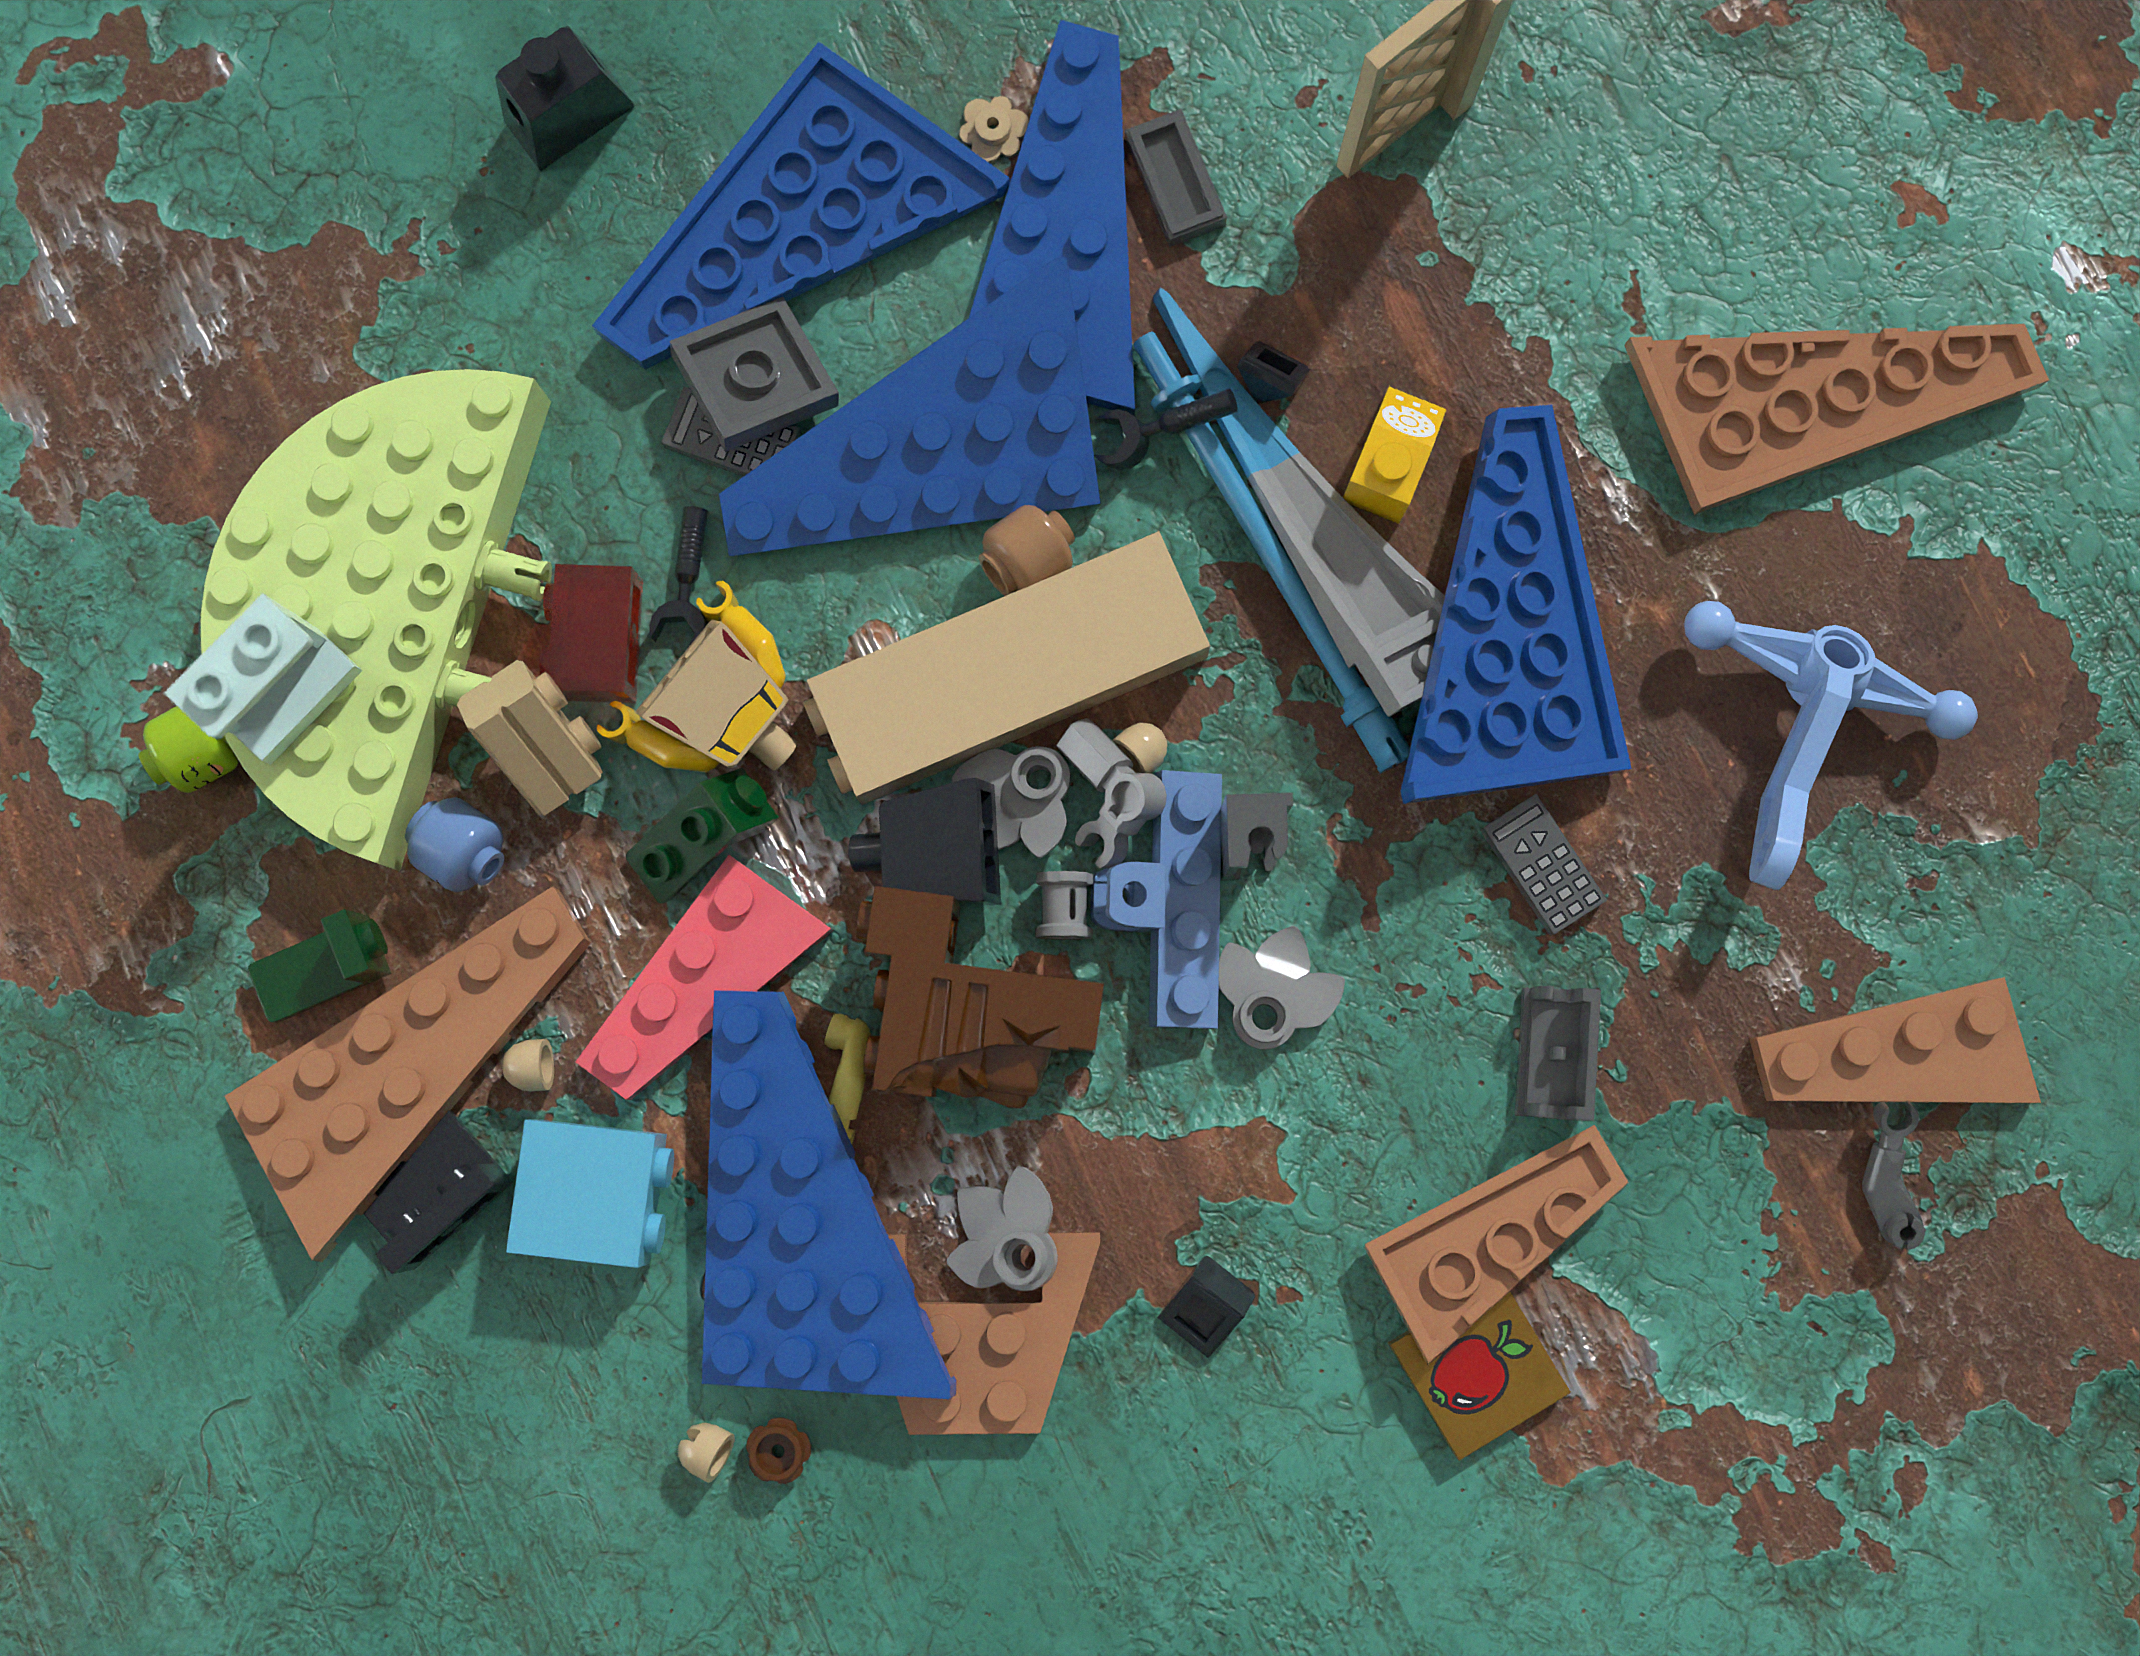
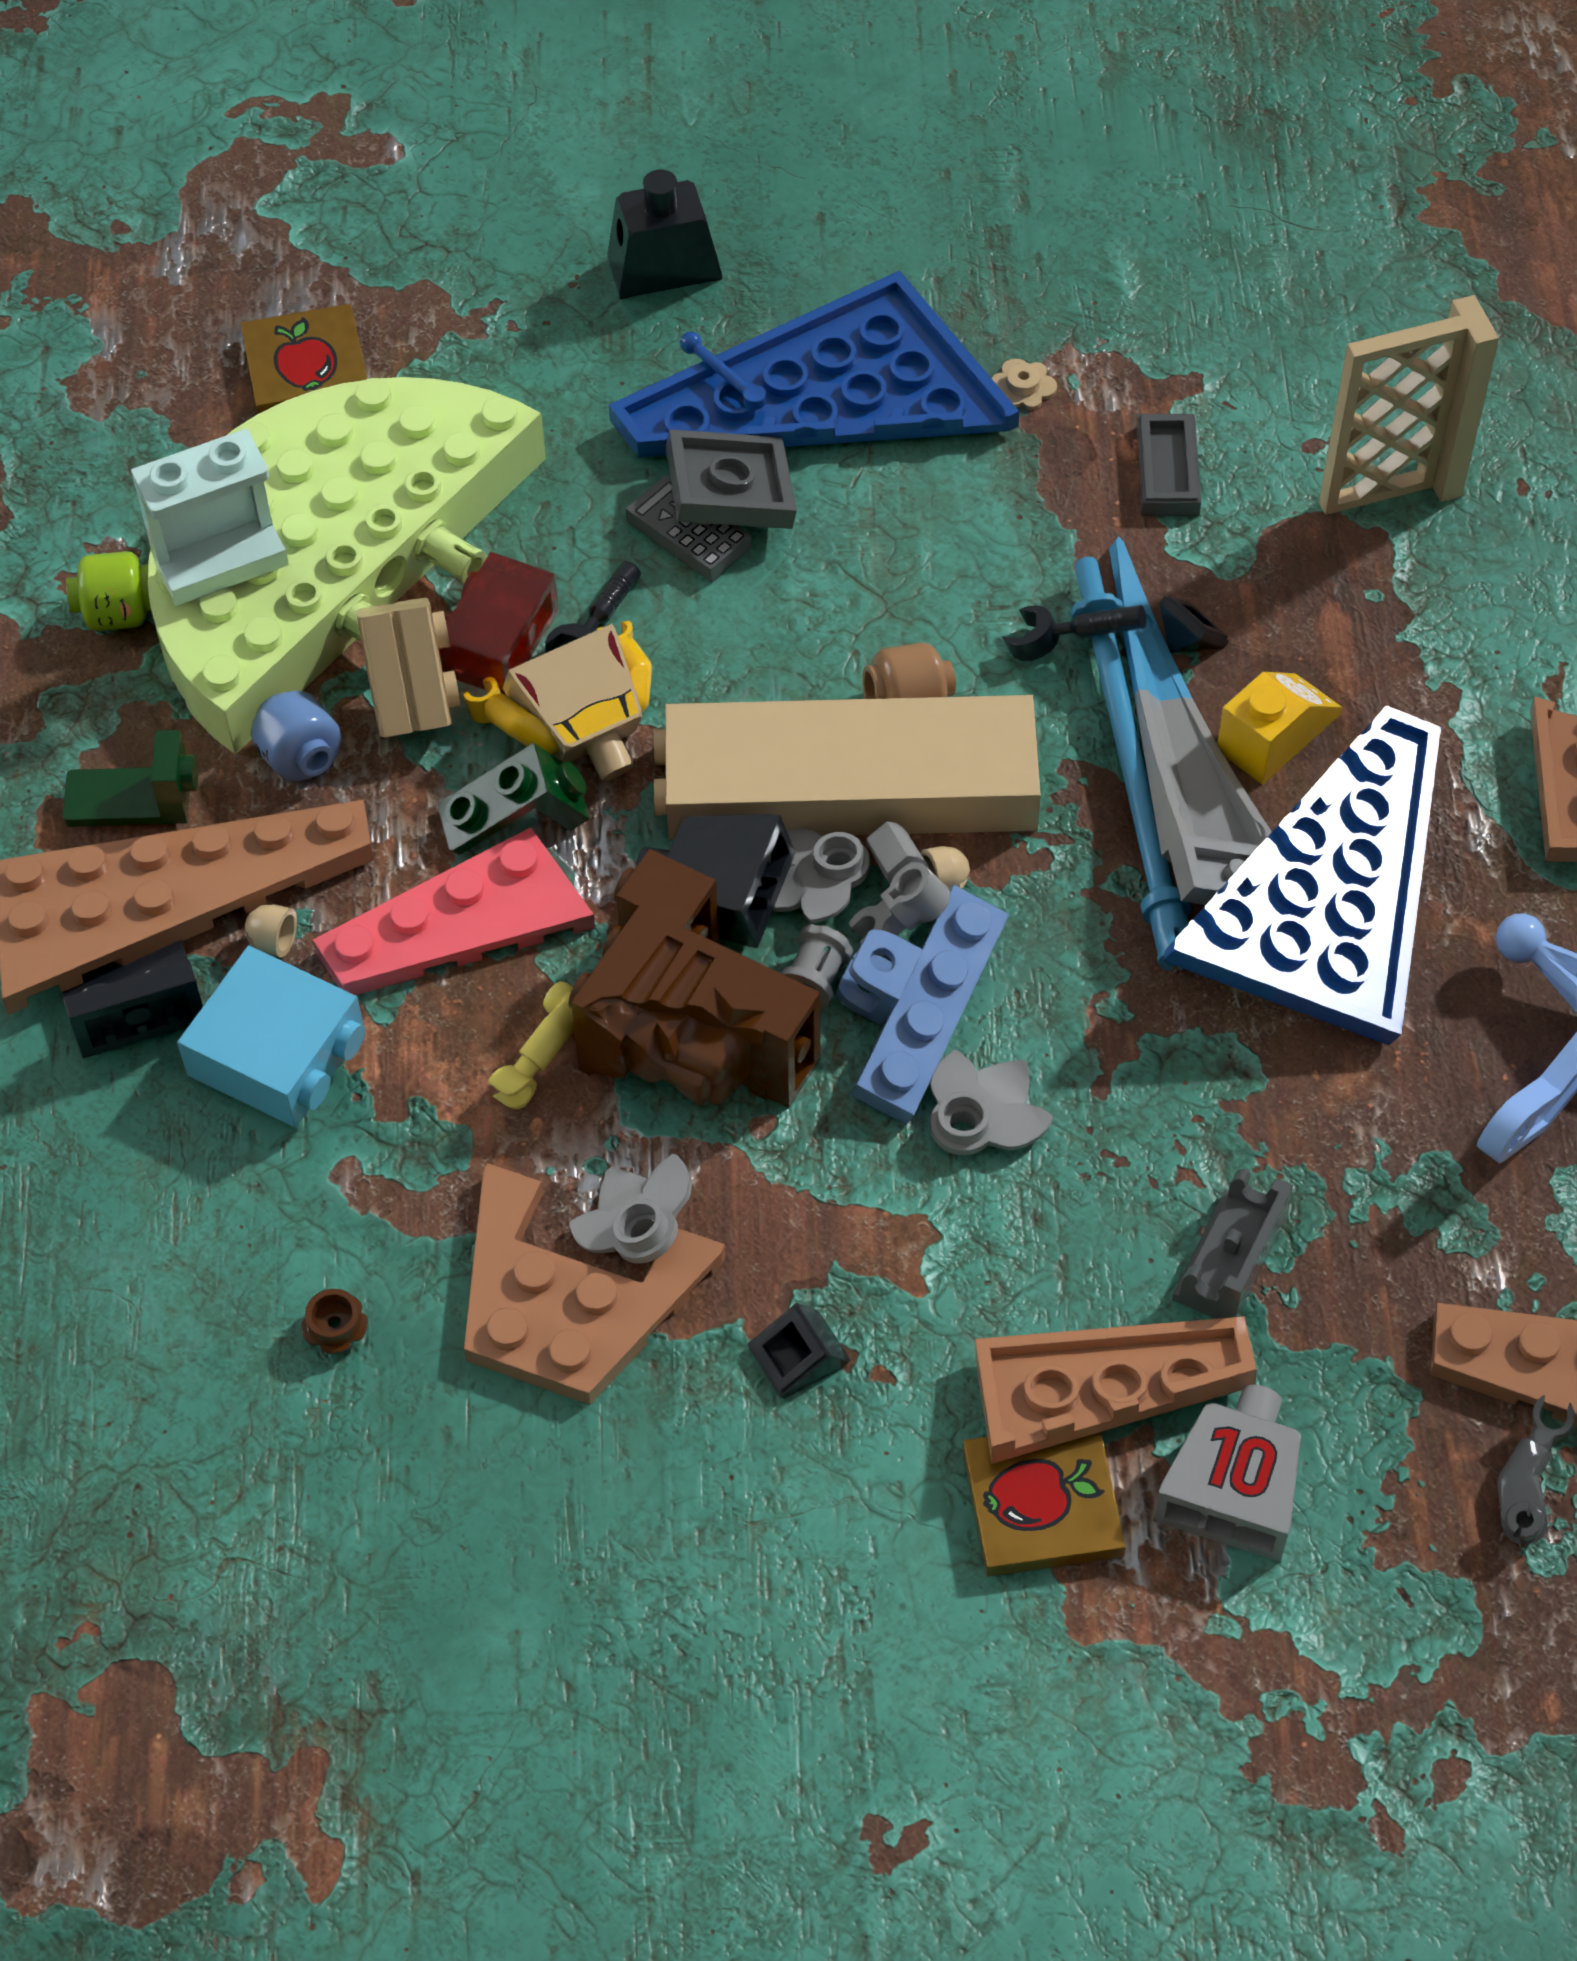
camera: 20 degrees right, 25 degrees down
tan hinge [678,1422,735,1483] -> none
blue wing [702,990,957,1399] -> none
blue wing [719,256,1101,556] -> none
blue wing [969,20,1135,416] -> none
dark grey hinge [1220,793,1293,881] -> none
dark grey tile [1480,794,1607,936] -> none
none -> pearl gold tile [240,303,367,414]
none -> blue hinge [680,332,766,410]
none -> light grey torso [1153,1384,1301,1562]

